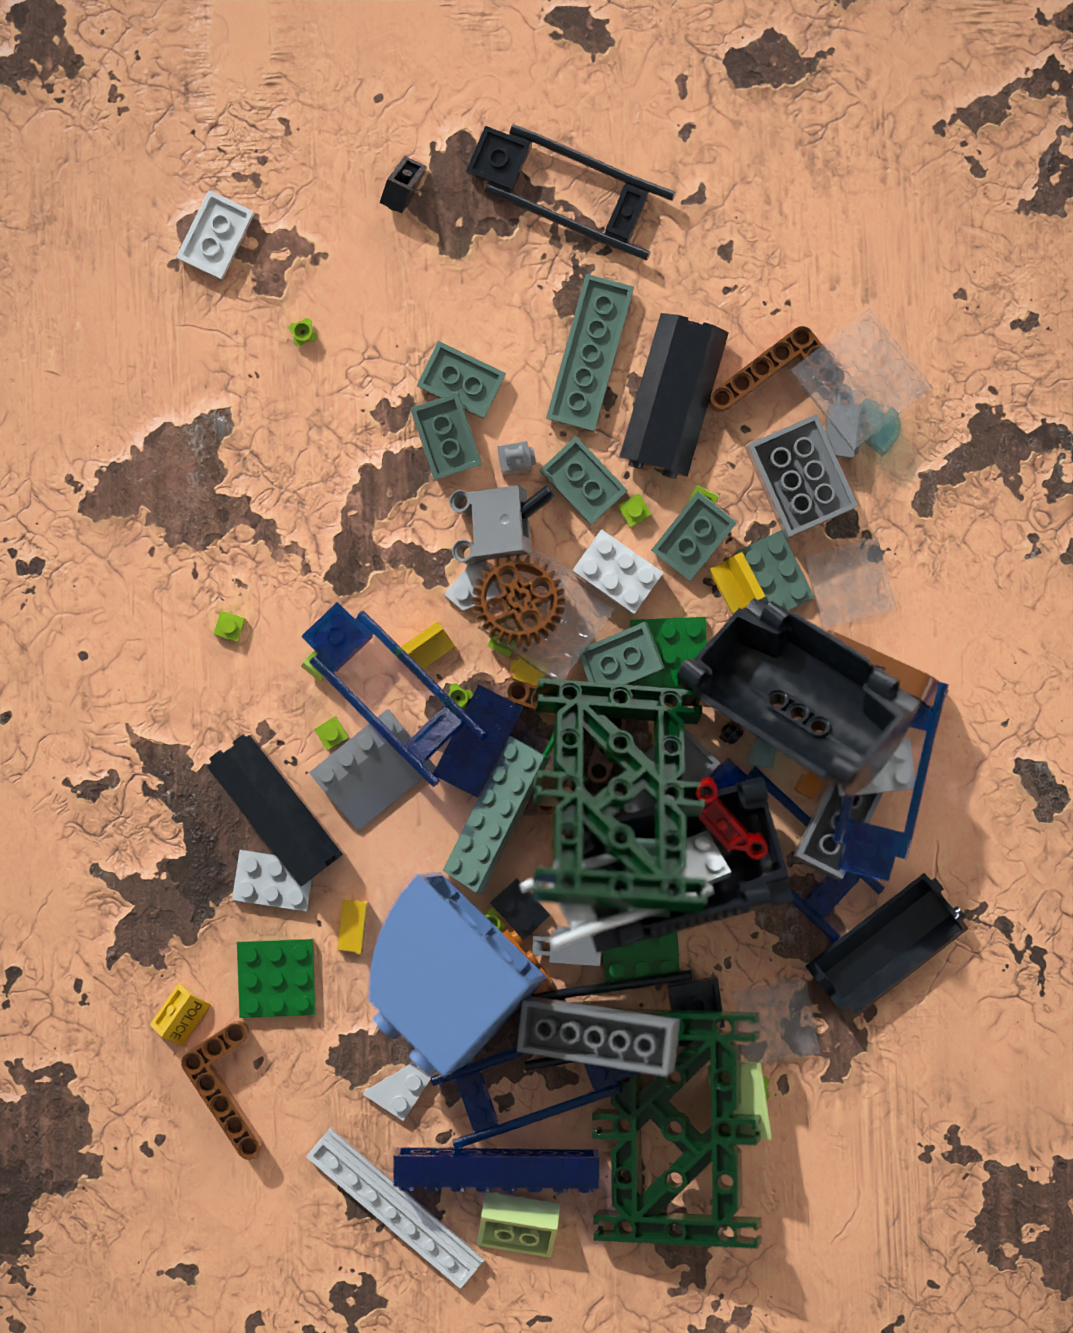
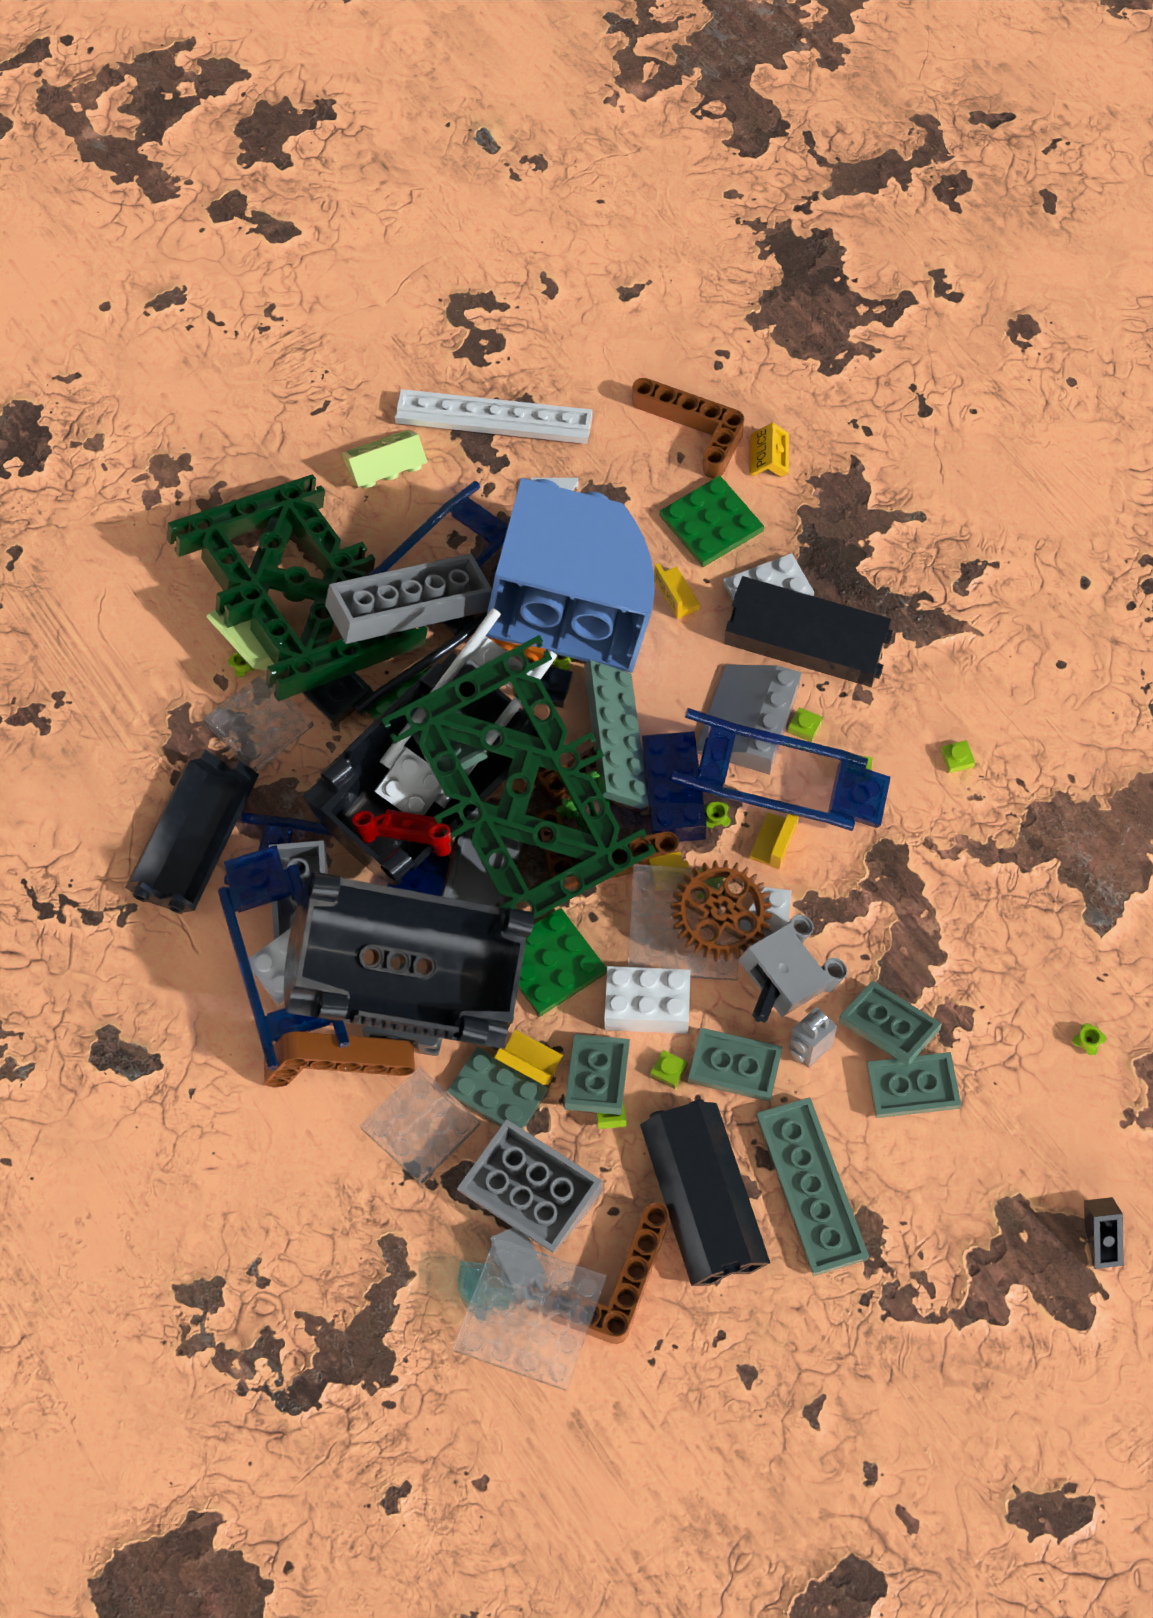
camera: 150 degrees right, 25 degrees down
clear blue brick [393,1147,599,1193] -> none
black plate [466,124,676,261] -> none
sand green plate [577,622,665,685] -> none

